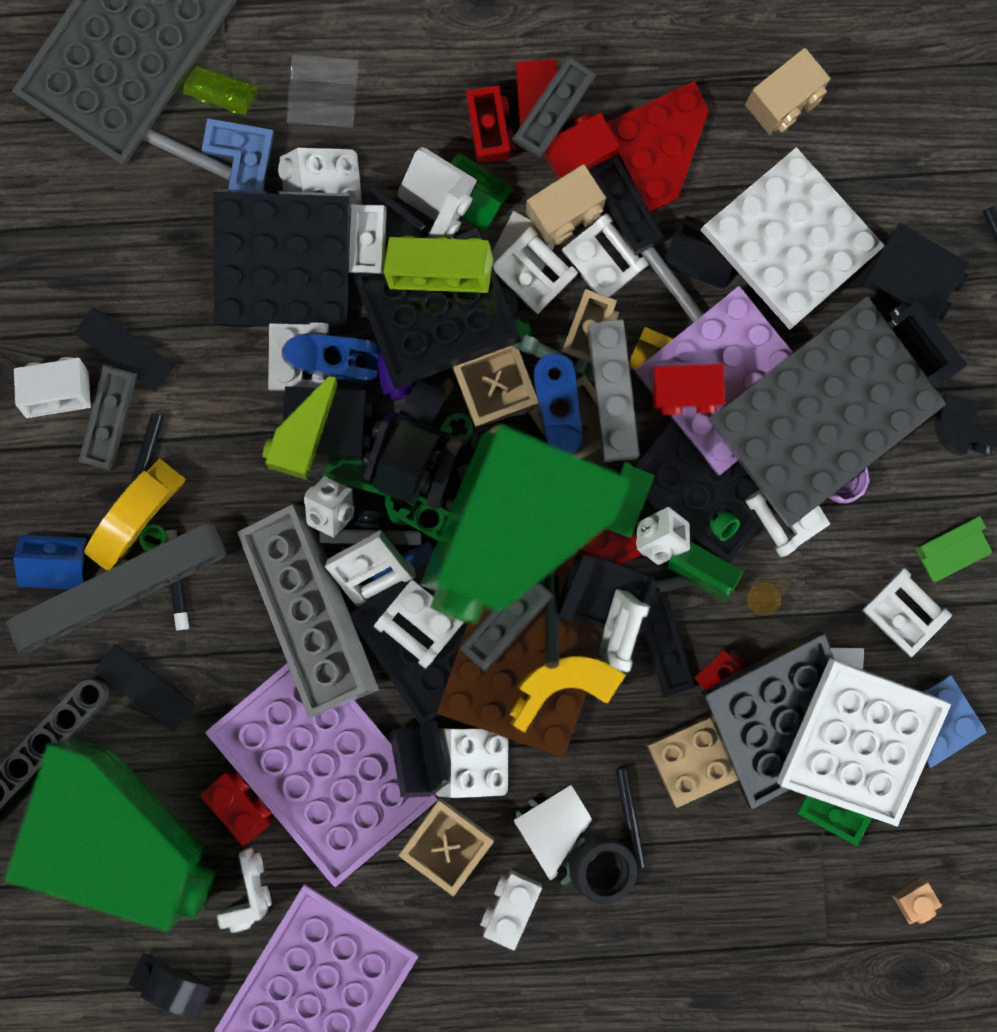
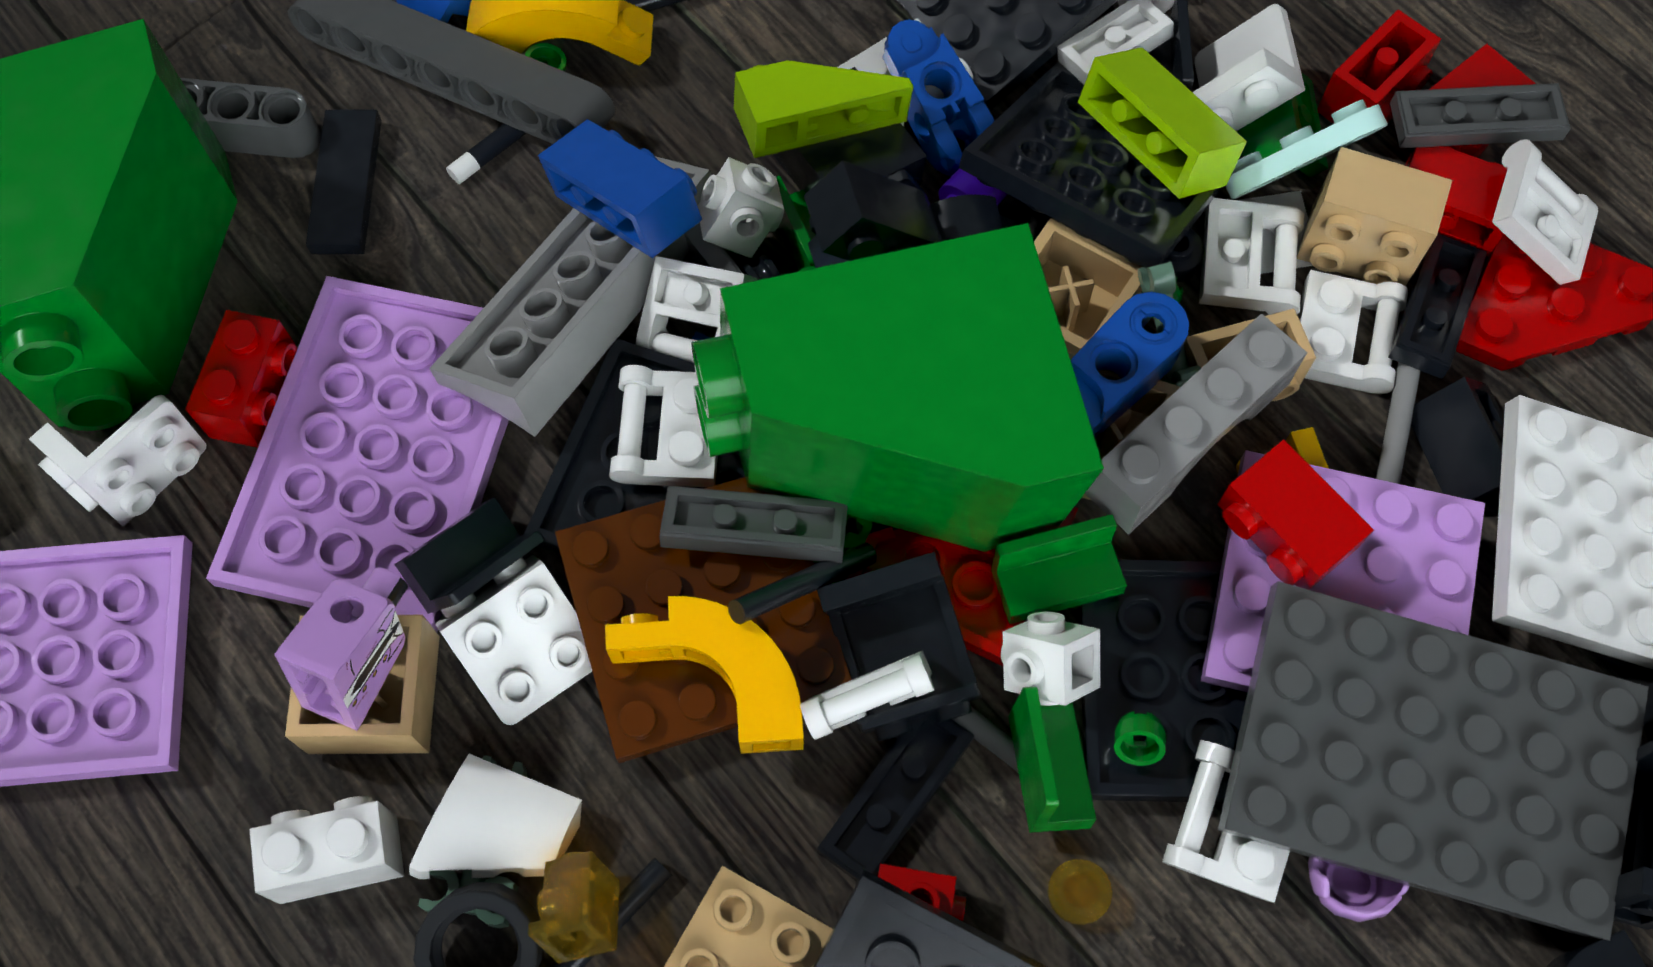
camera: 60 degrees right, 20 degrees down
none -> lavender torso [274,567,408,731]
none -> clear yellow brick [528,851,620,964]
none -> blue brick [538,119,703,258]
none -> light aqua plate [1226,99,1388,200]
none -> white plate [1492,139,1598,285]

